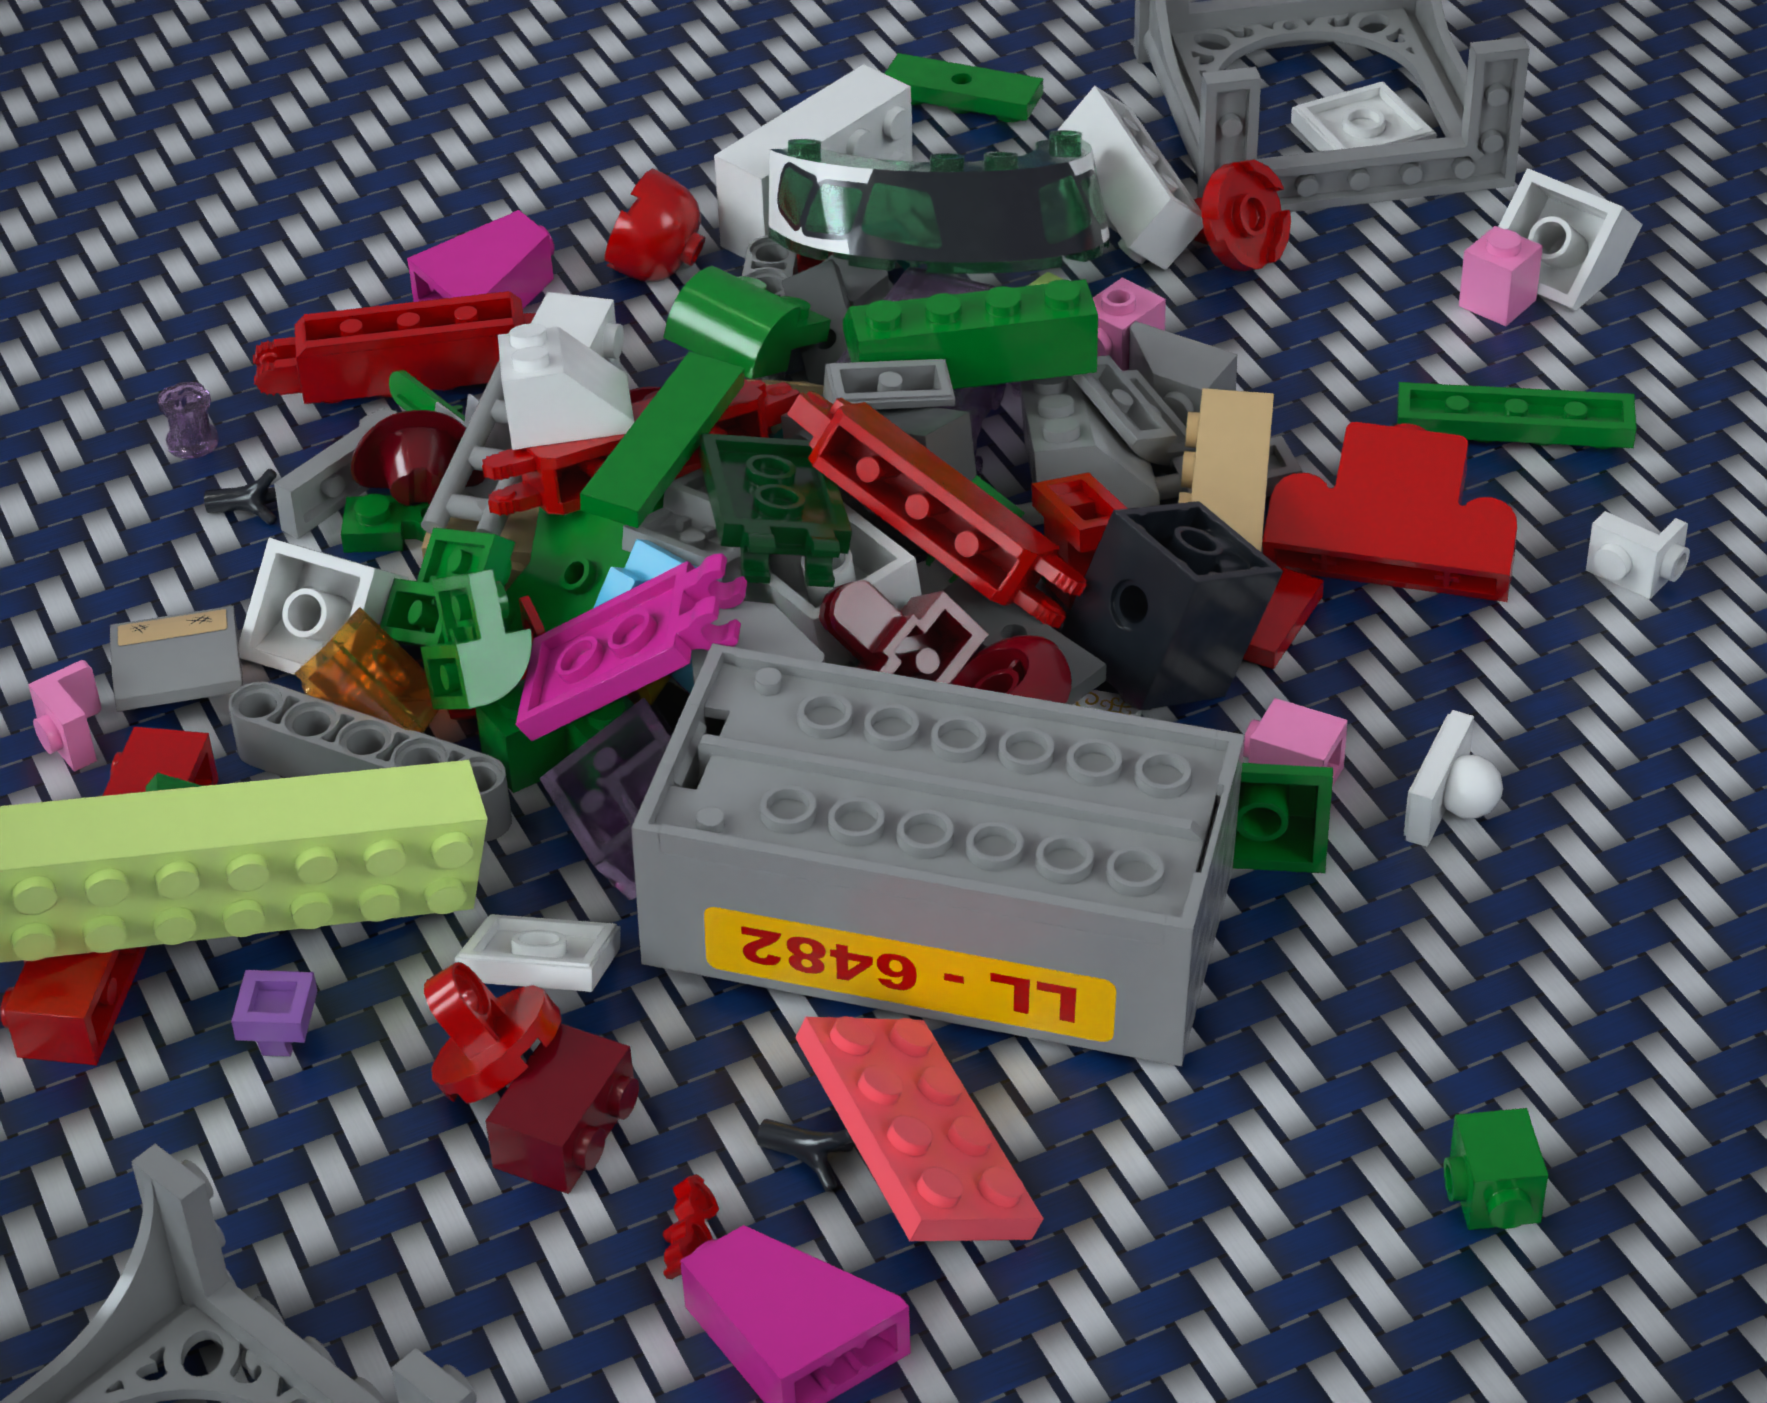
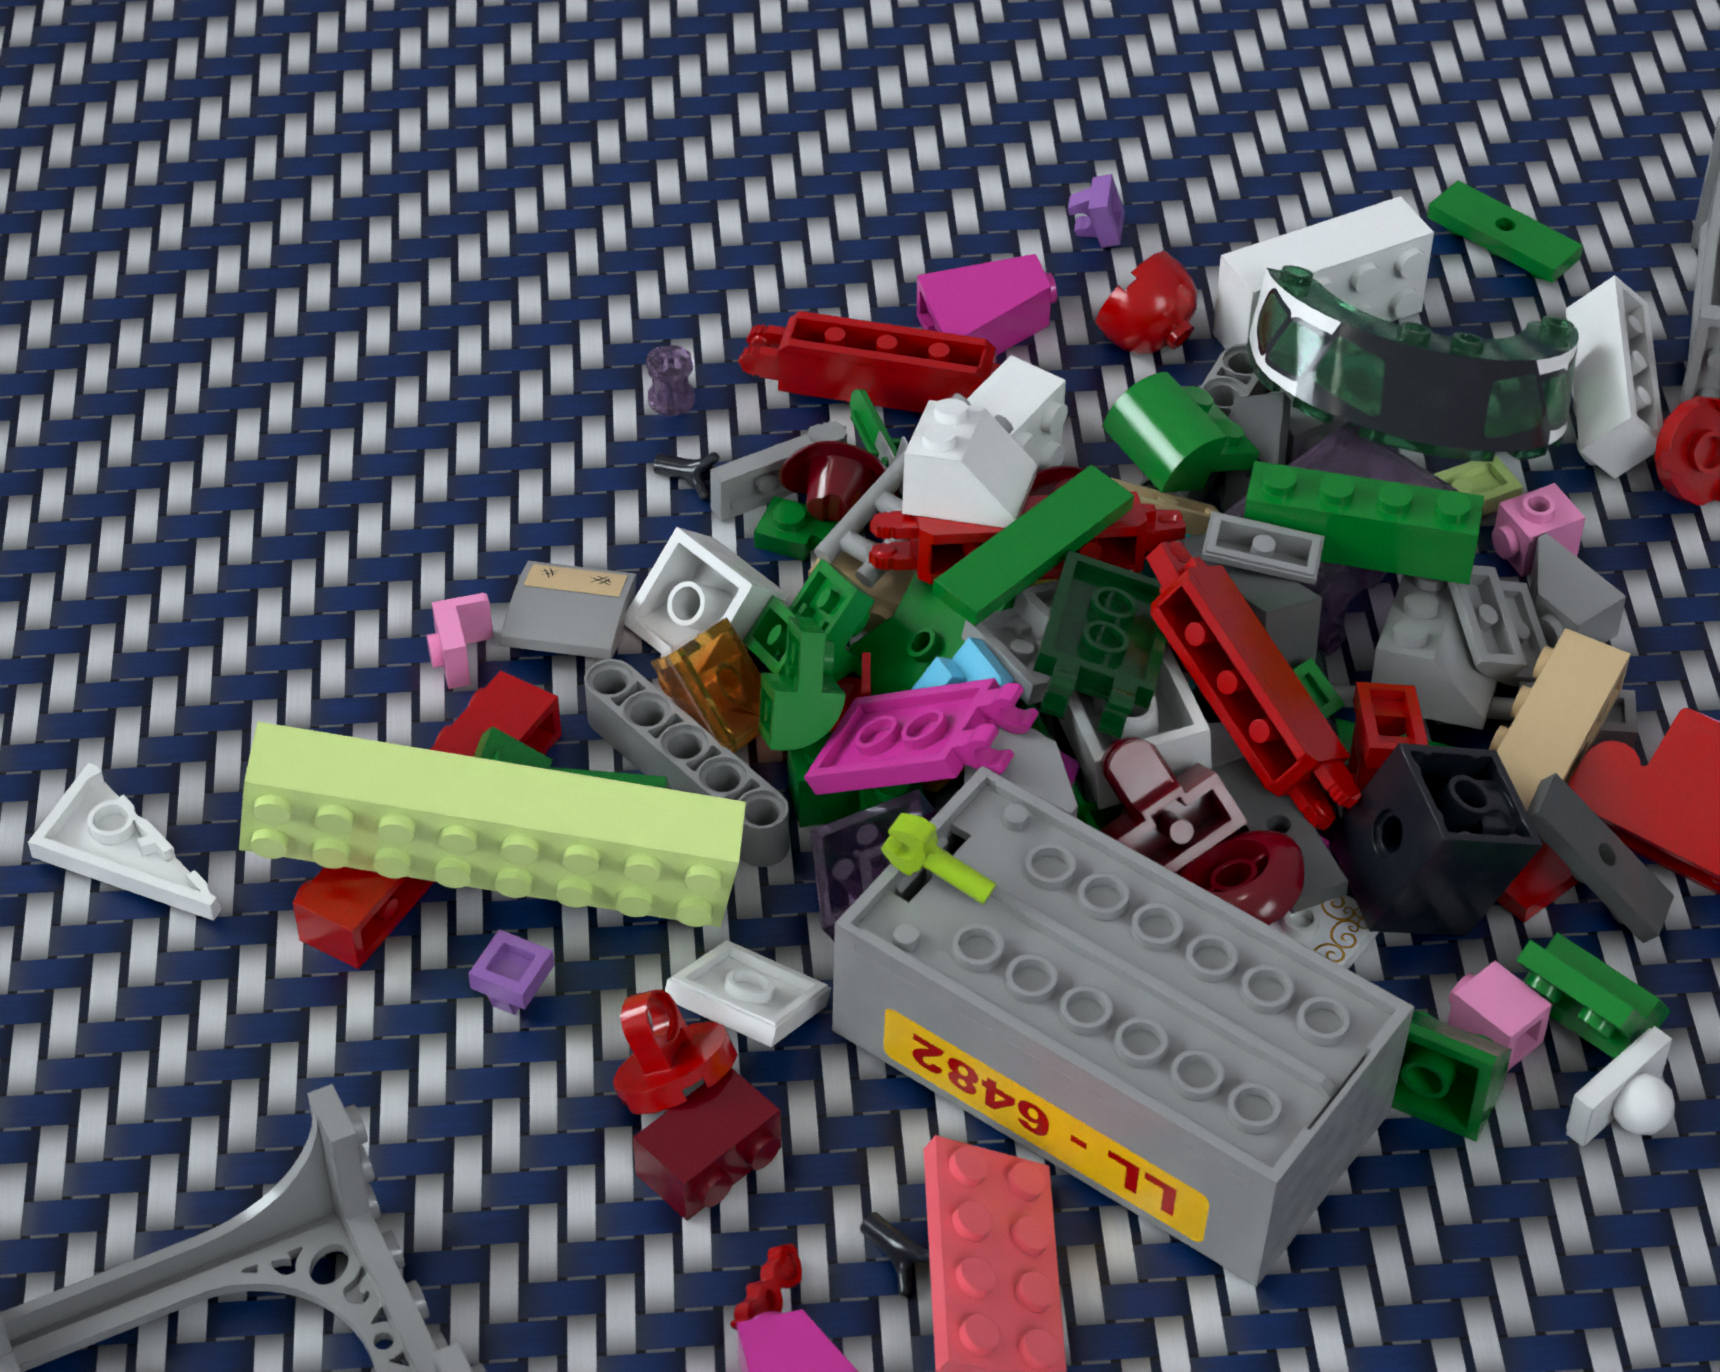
camera: 20 degrees right, 5 degrees up
none -> lime bar [881,813,997,905]
none -> medium lavender tile [1067,174,1125,248]
none -> green brick [1516,932,1671,1059]
none -> dark grey tile [1527,773,1674,943]

